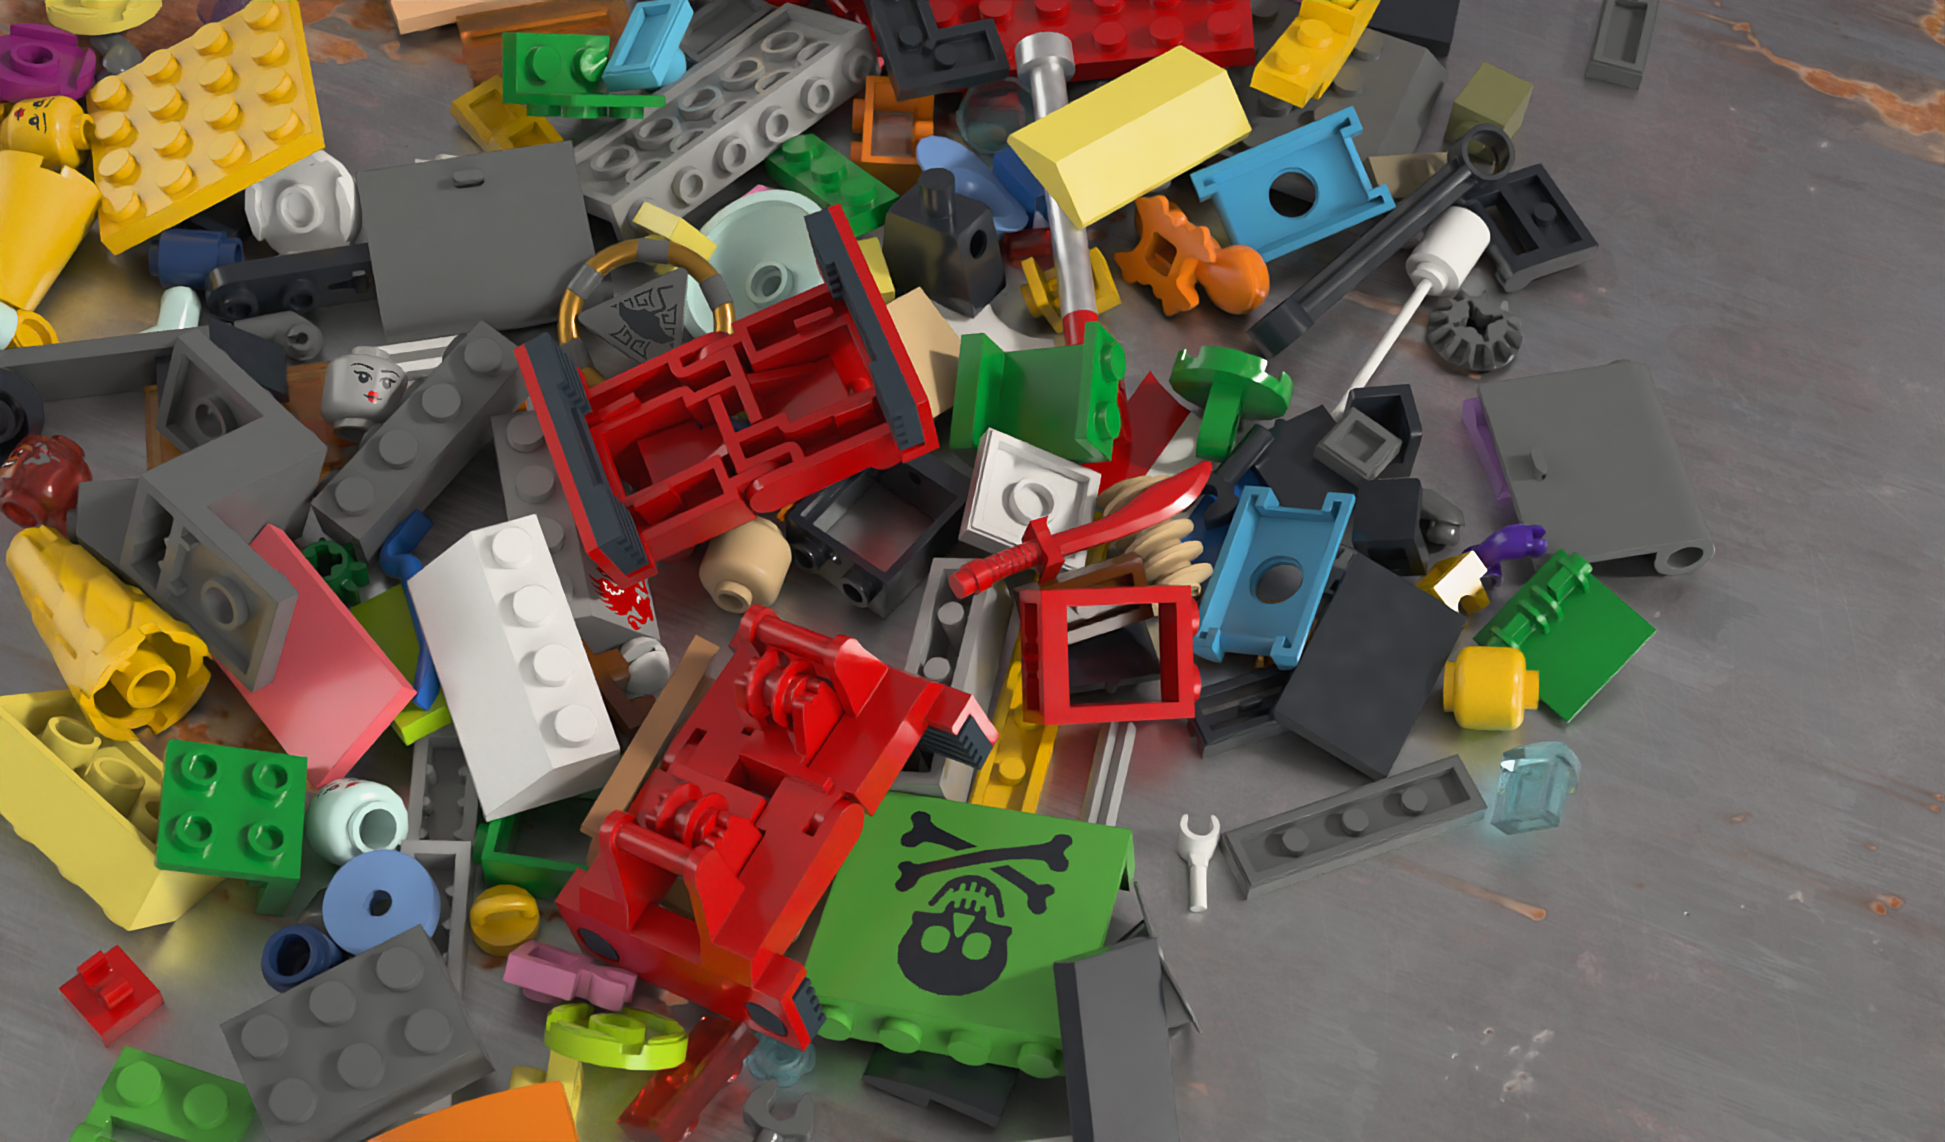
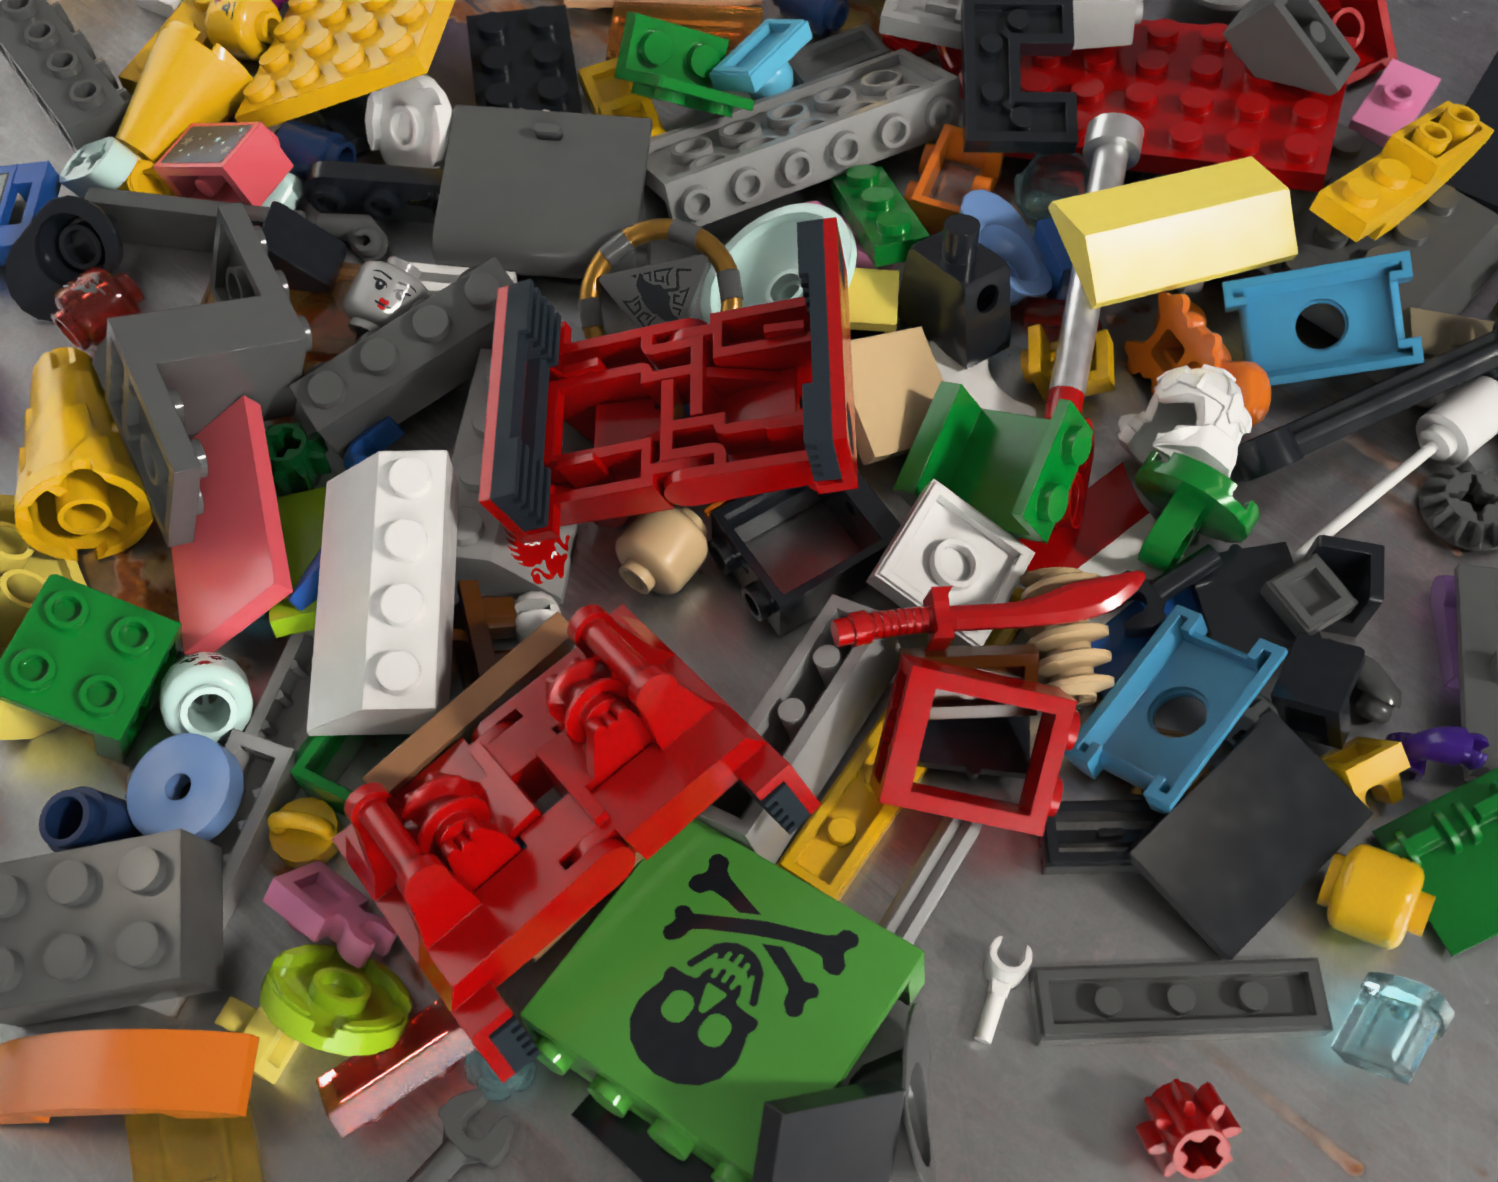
camera: 25 degrees right, 5 degrees up
light yellow tile [632,201,718,276] -> none
none -> coral brick [153,122,294,206]
none -> black plate [466,5,583,113]
none -> white helmet [1118,364,1252,478]
none -> red gear [1135,1078,1241,1180]

